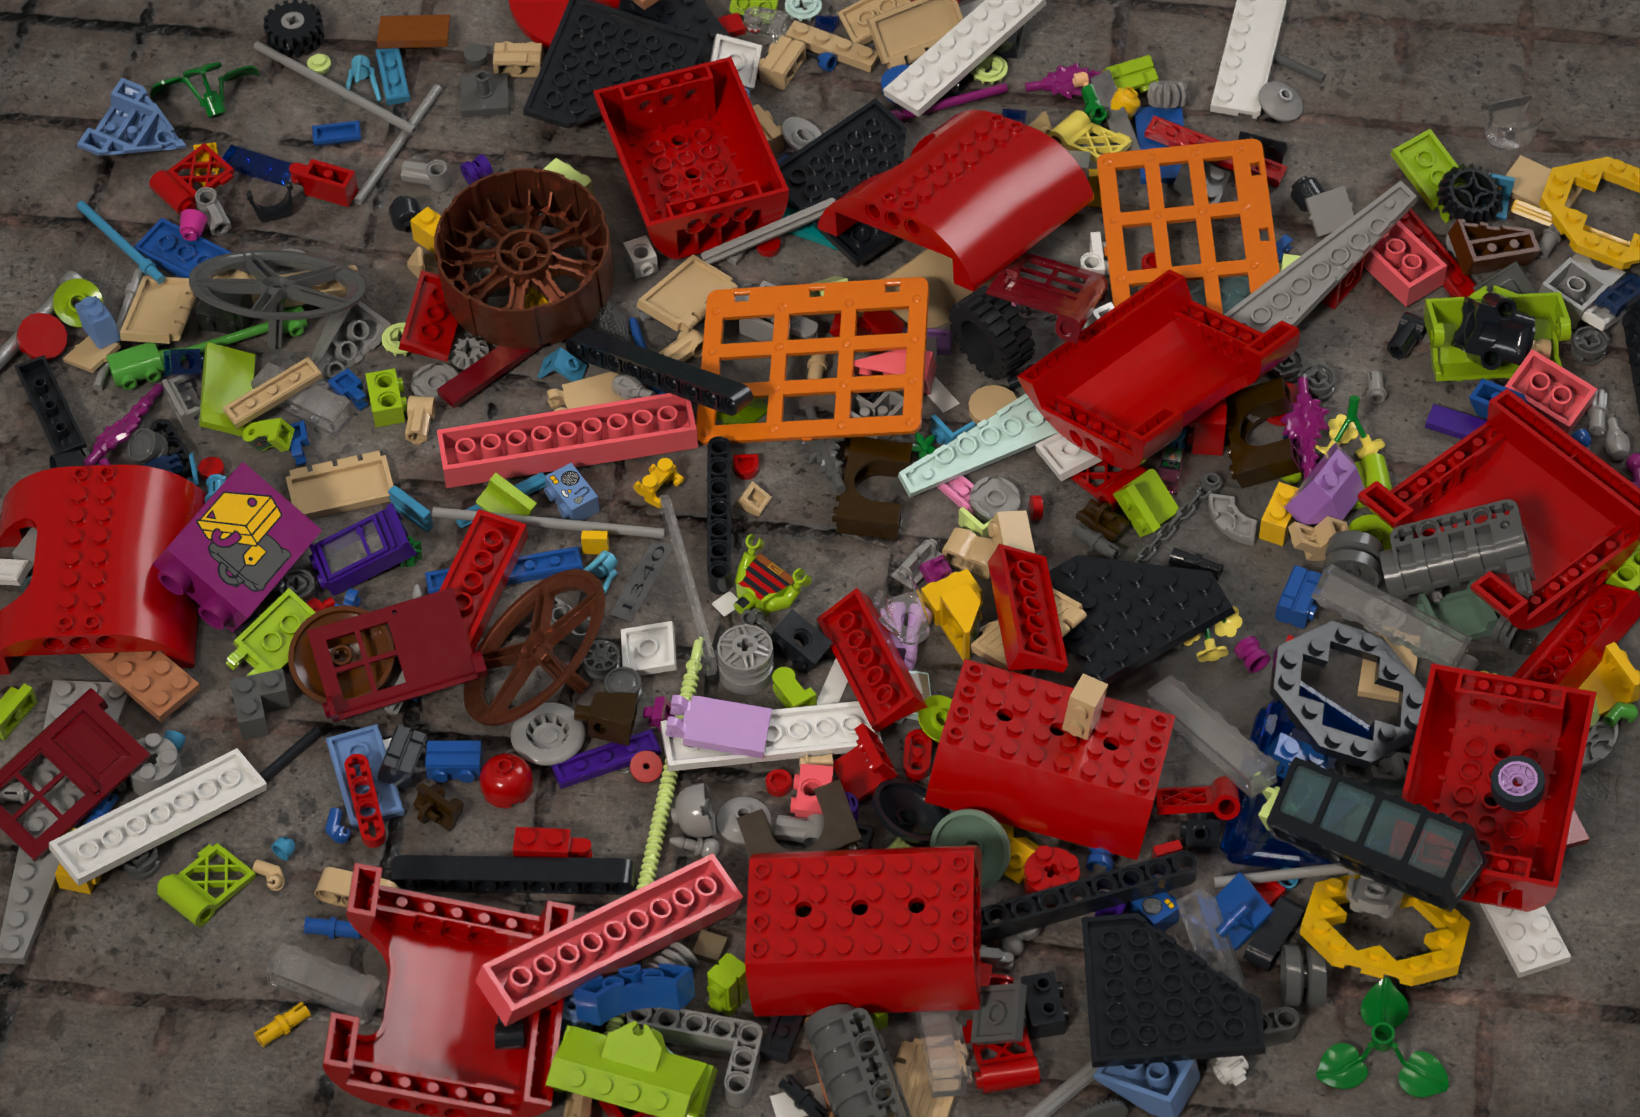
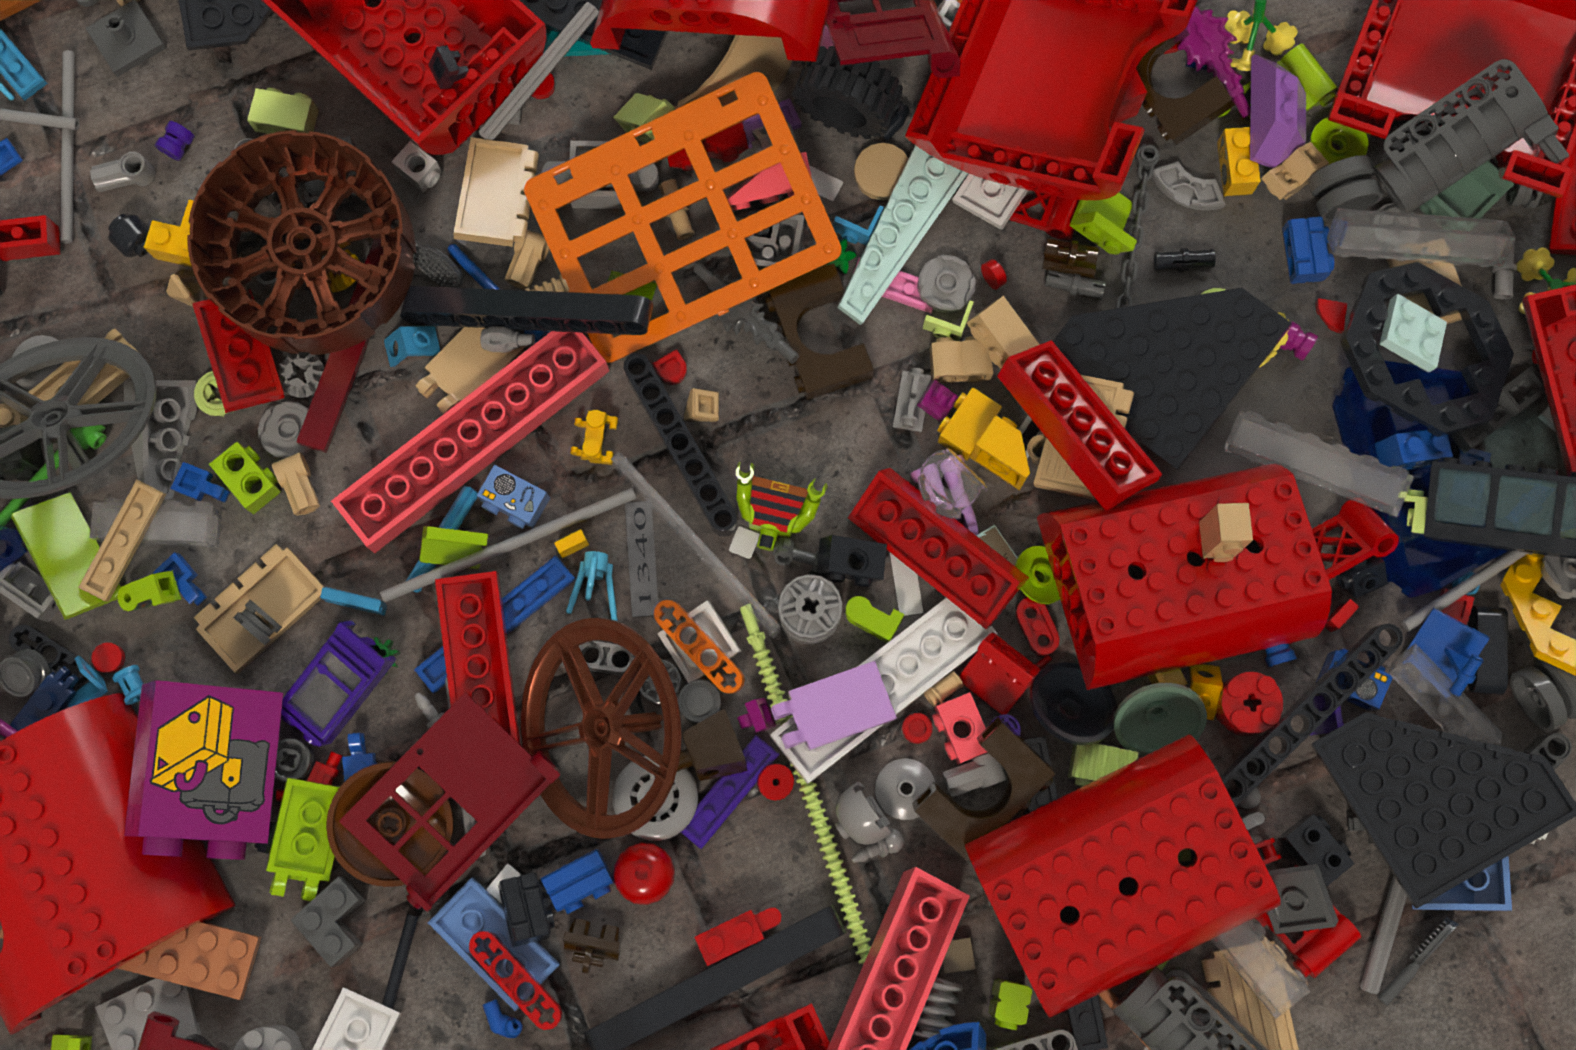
camera: 30 degrees left, 25 degrees up
dark azure hinge [163,730,186,752] -> none
none -> dark grey wheel [233,600,282,646]
none -> tile [428,45,469,89]
none -> orange beam [654,600,745,694]
none -> light aqua plate [1380,294,1447,373]

